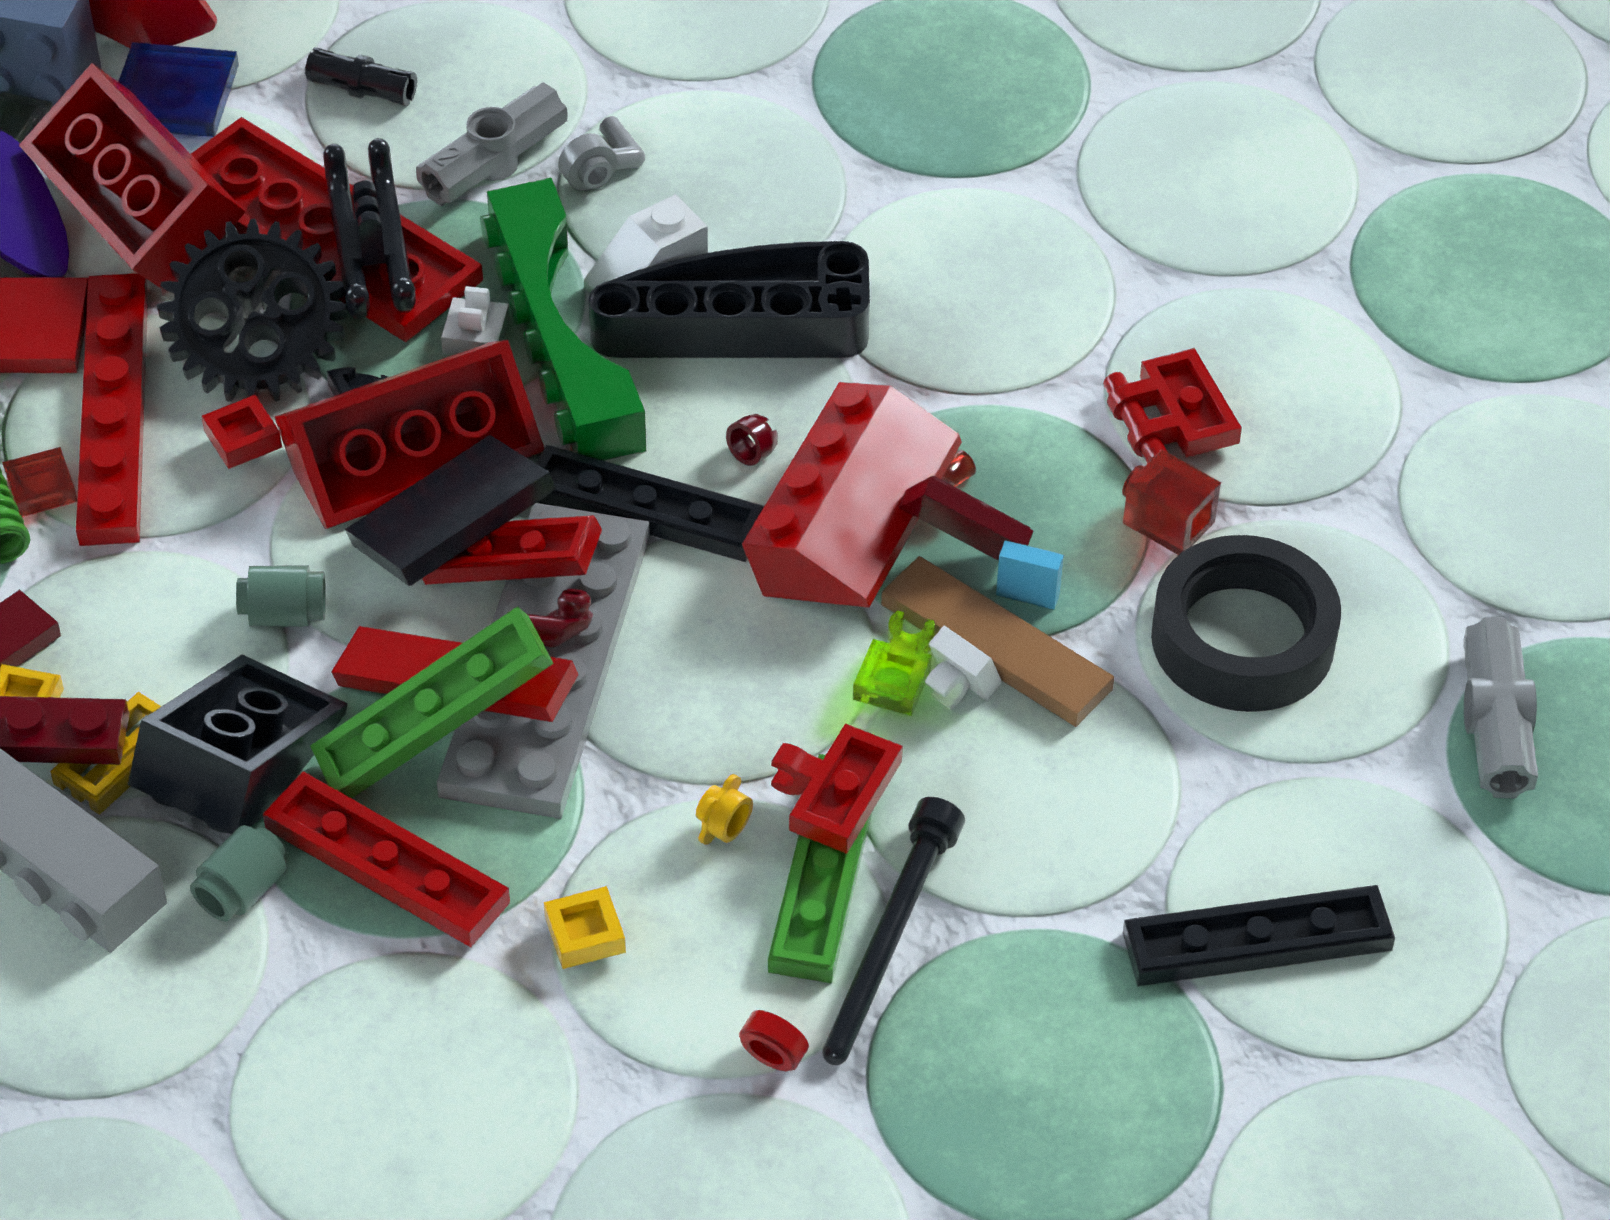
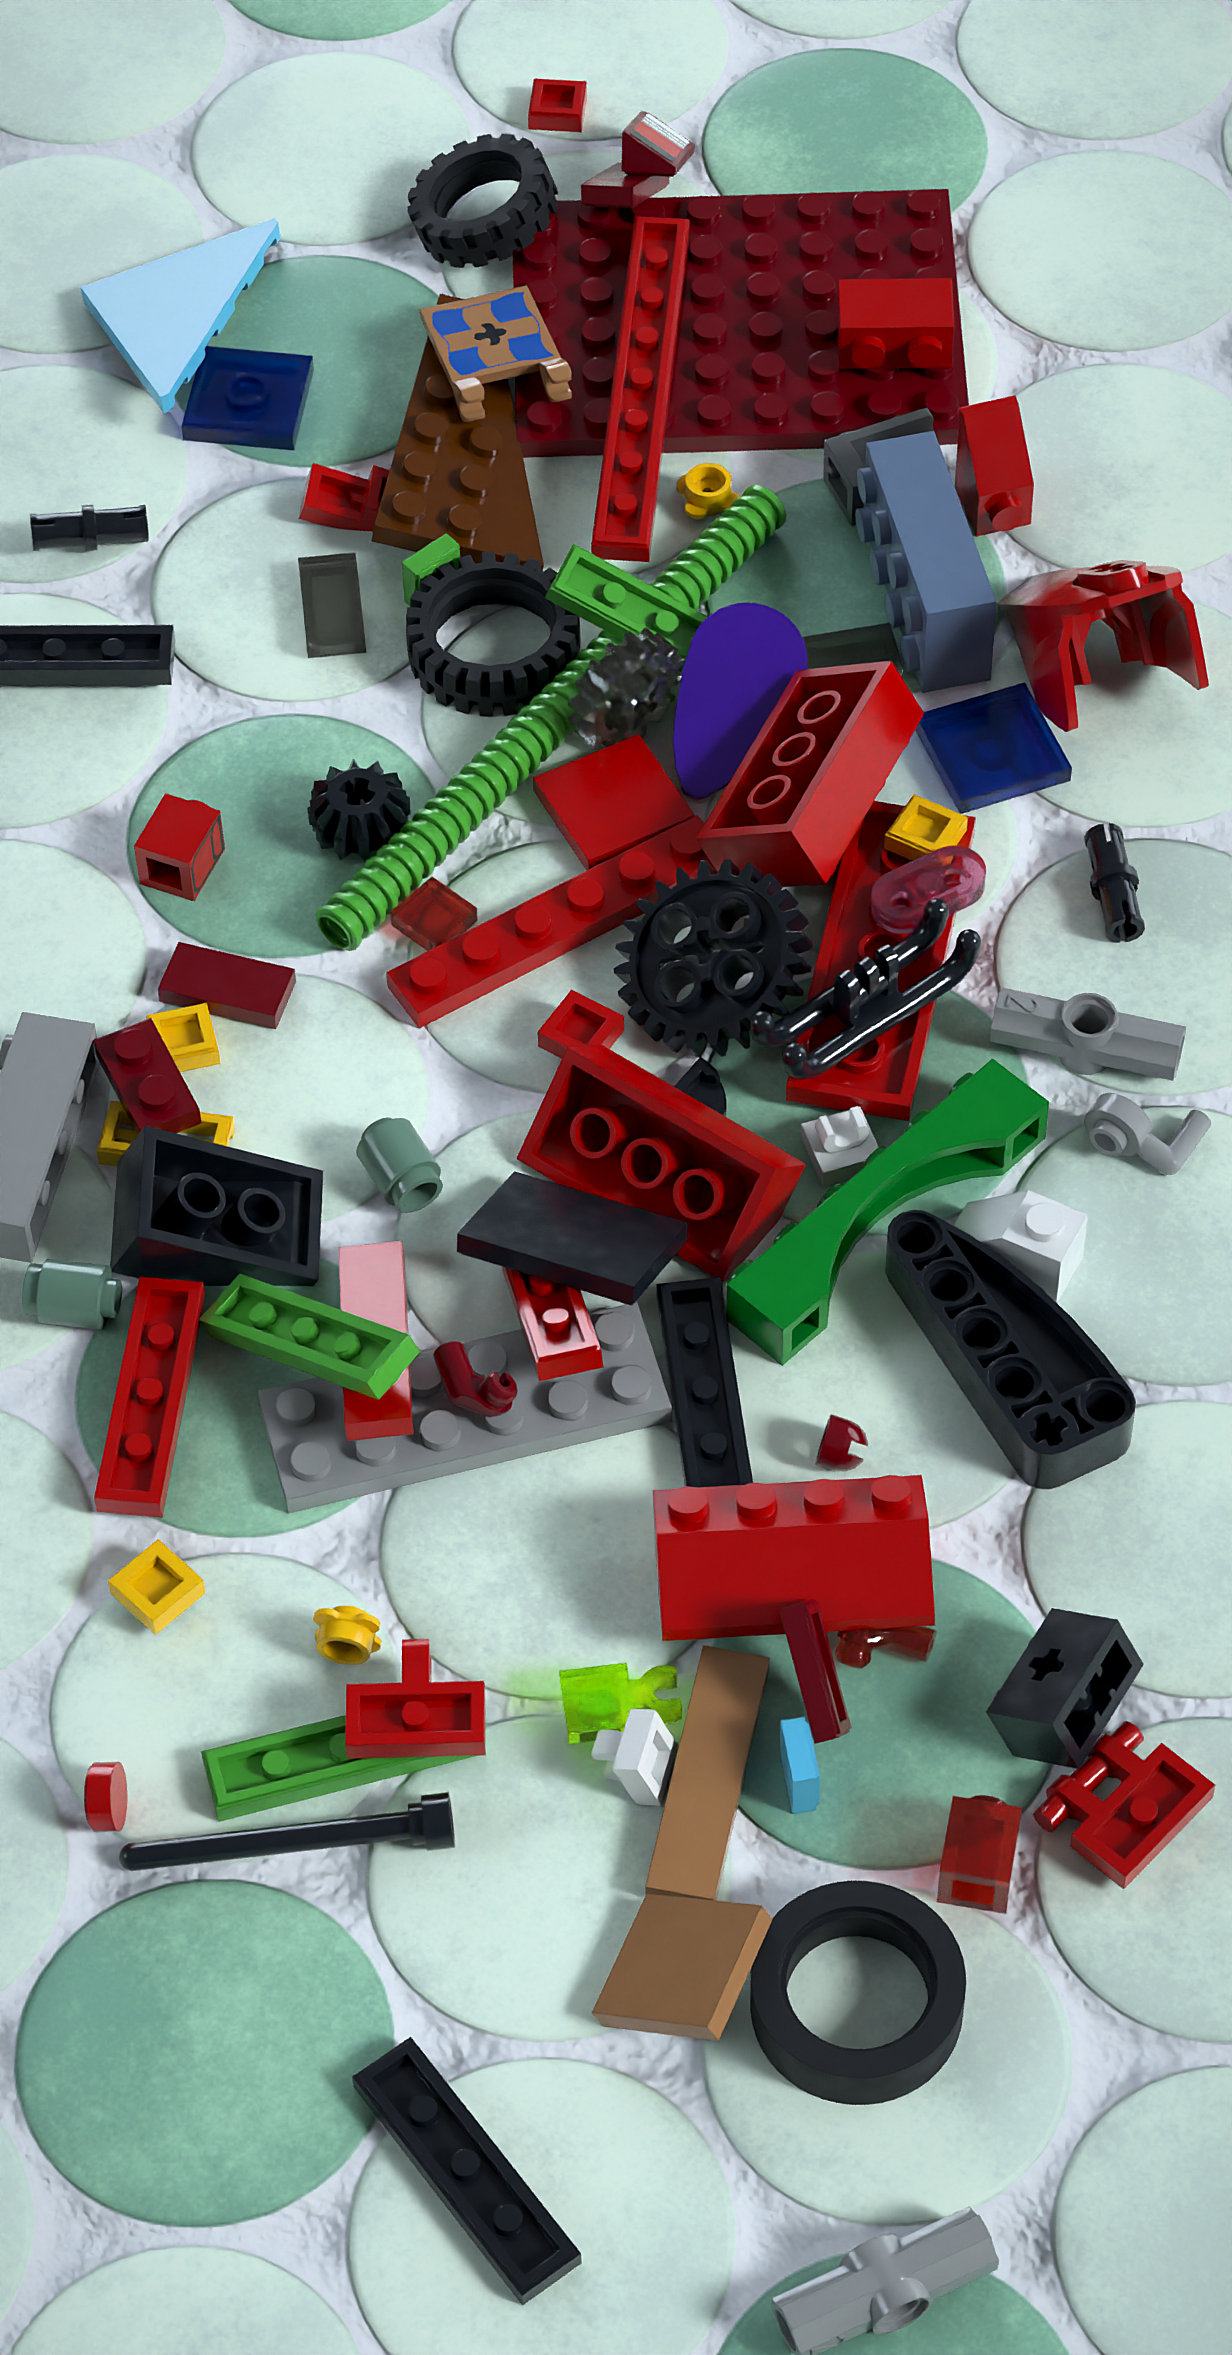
camera: 65 degrees right, 5 degrees up
none -> medium nougat tile [592,1893,773,2041]
none -> clear pink plate [871,845,986,934]
none -> yellow tile [884,794,968,872]
none -> black brick [986,1608,1144,1769]

